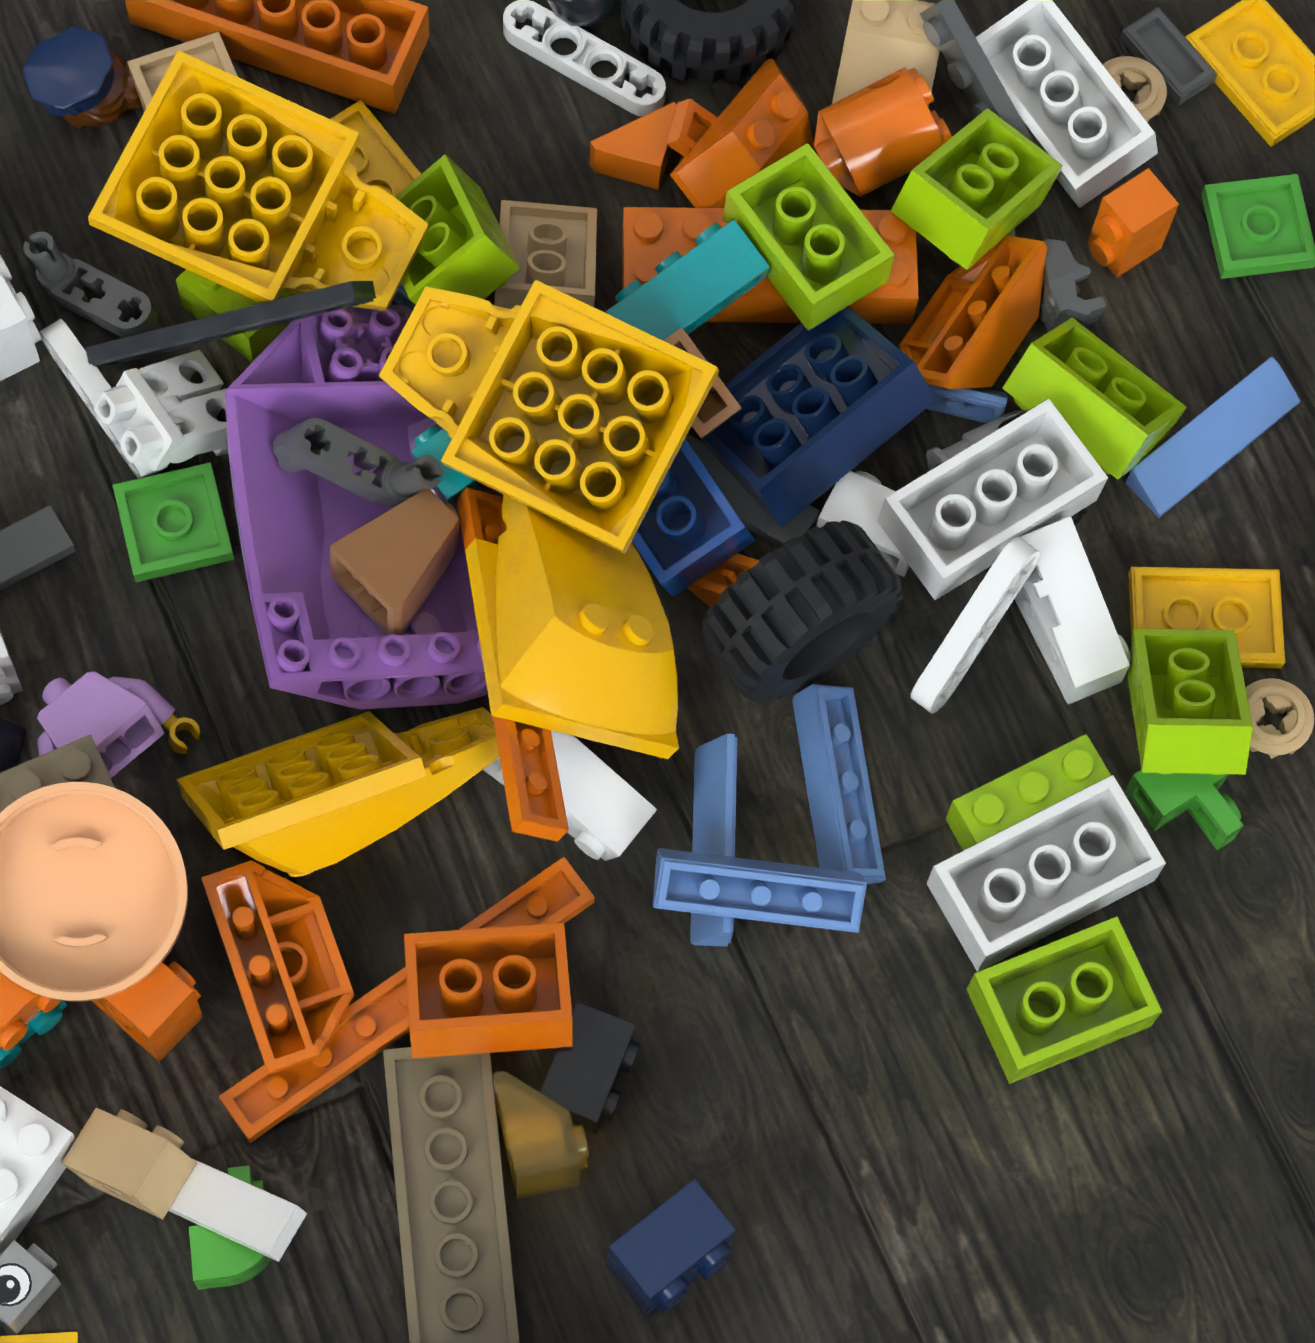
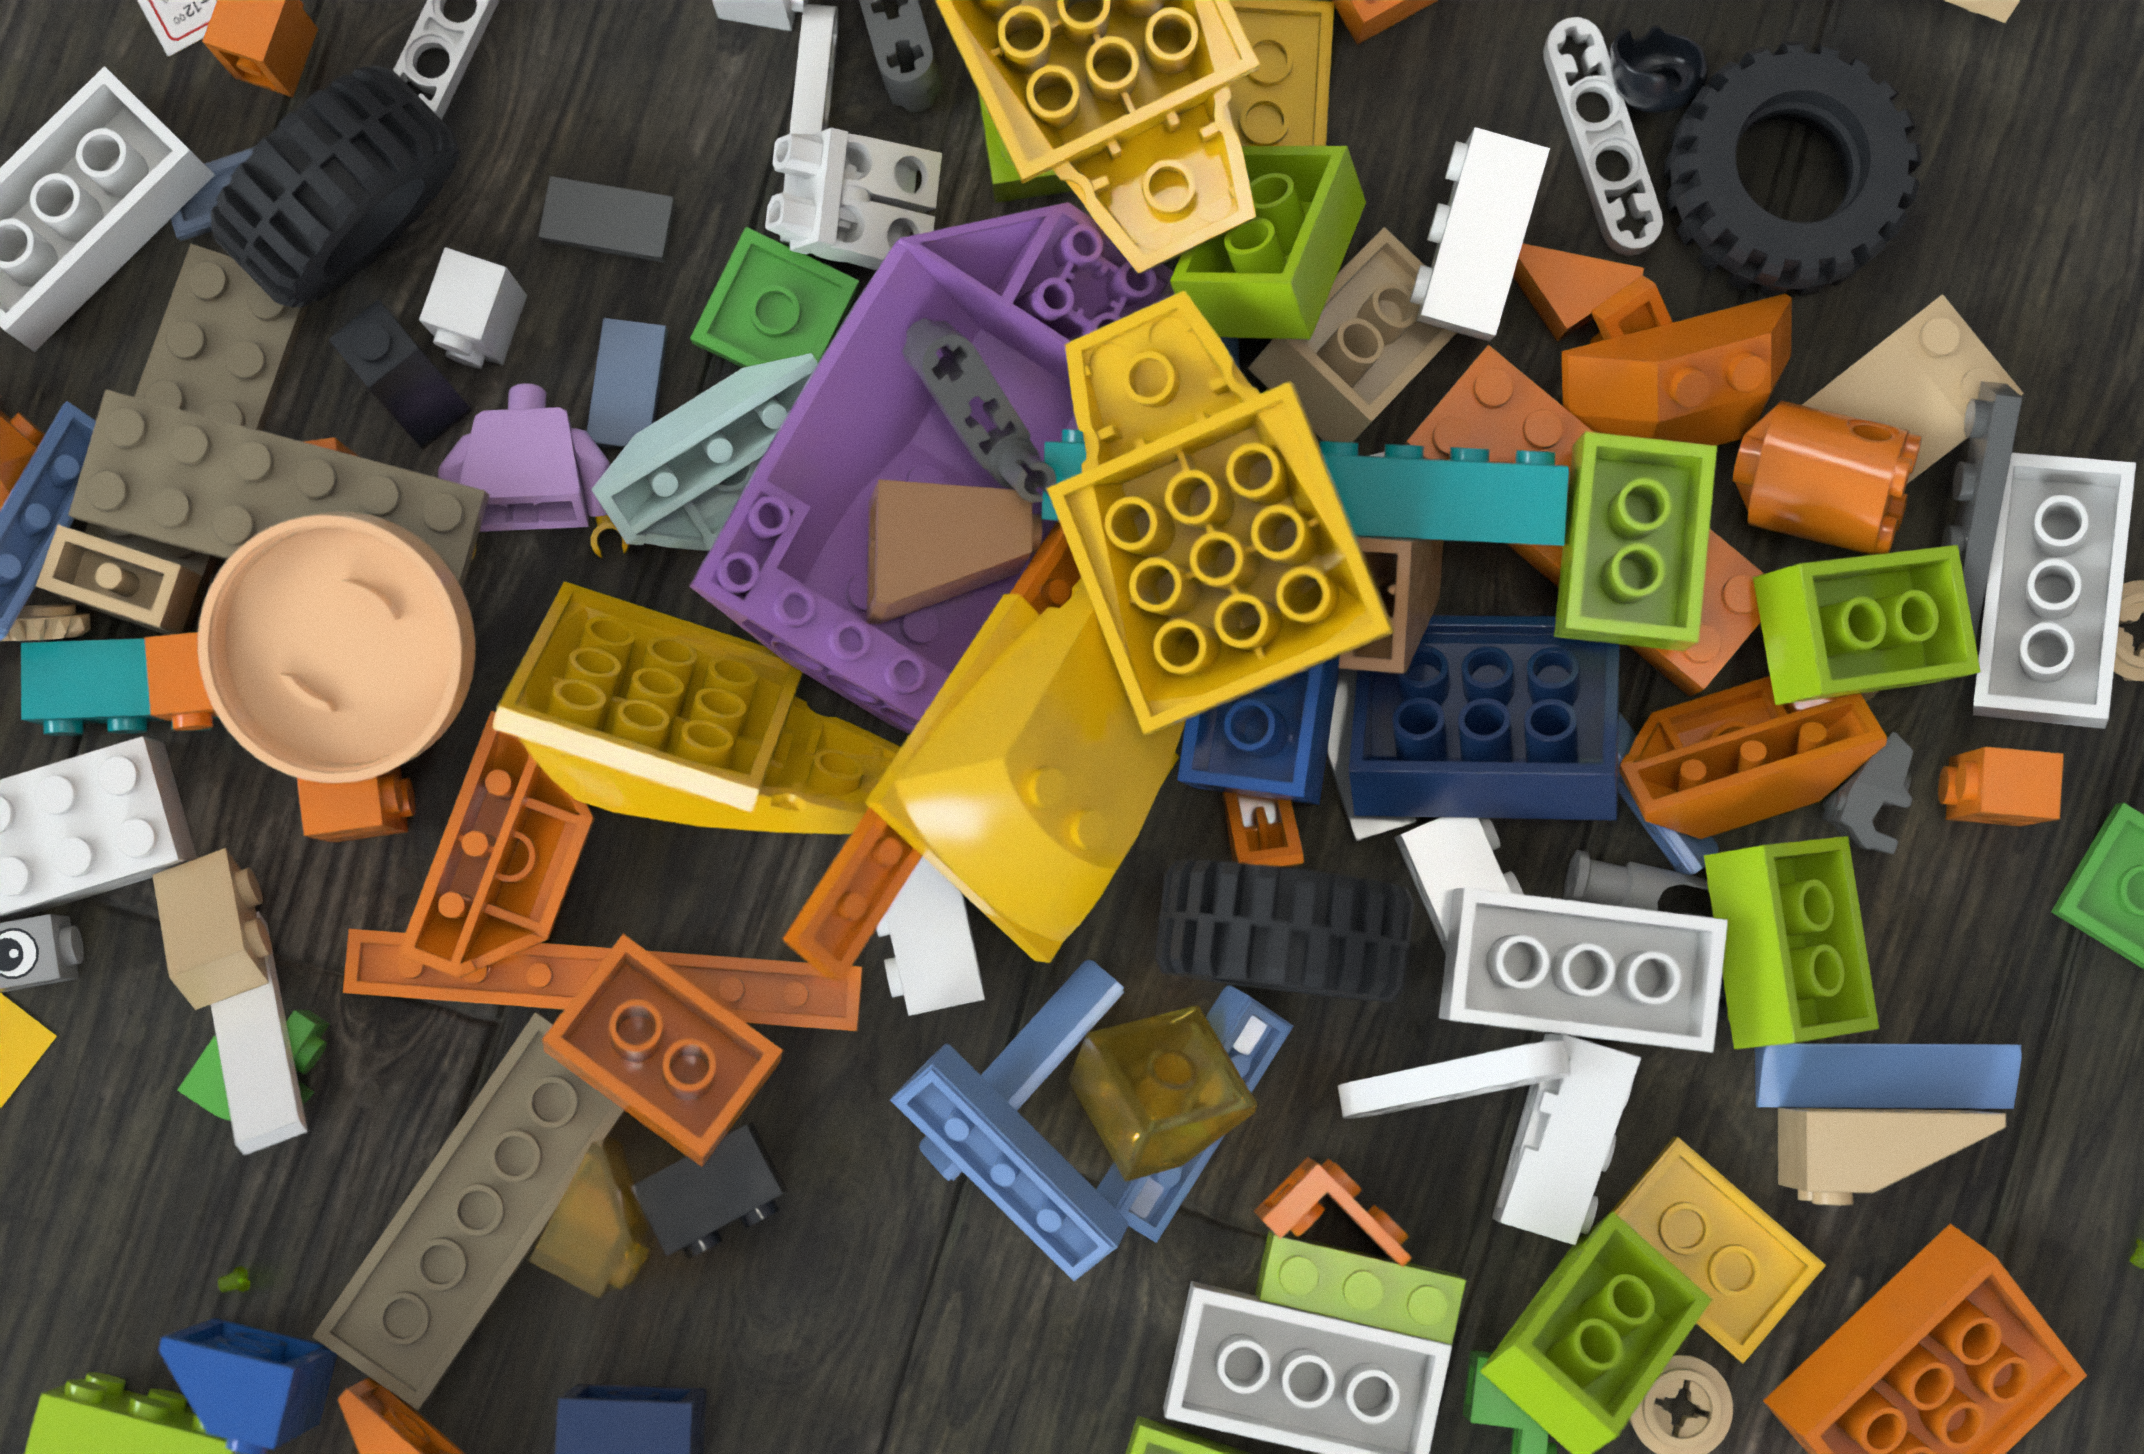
camera: 45 degrees right, 15 degrees up
black tile [85,281,376,366] -> none
none -> sand blue tile [587,318,668,450]
none -> light aqua wedge [592,353,818,551]
none -> clear yellow slope [1069,1005,1258,1182]
none -> orange bracket [1254,1157,1412,1267]
none -> white wedge [1410,127,1550,342]
none -> tan slope [1778,1108,2006,1205]

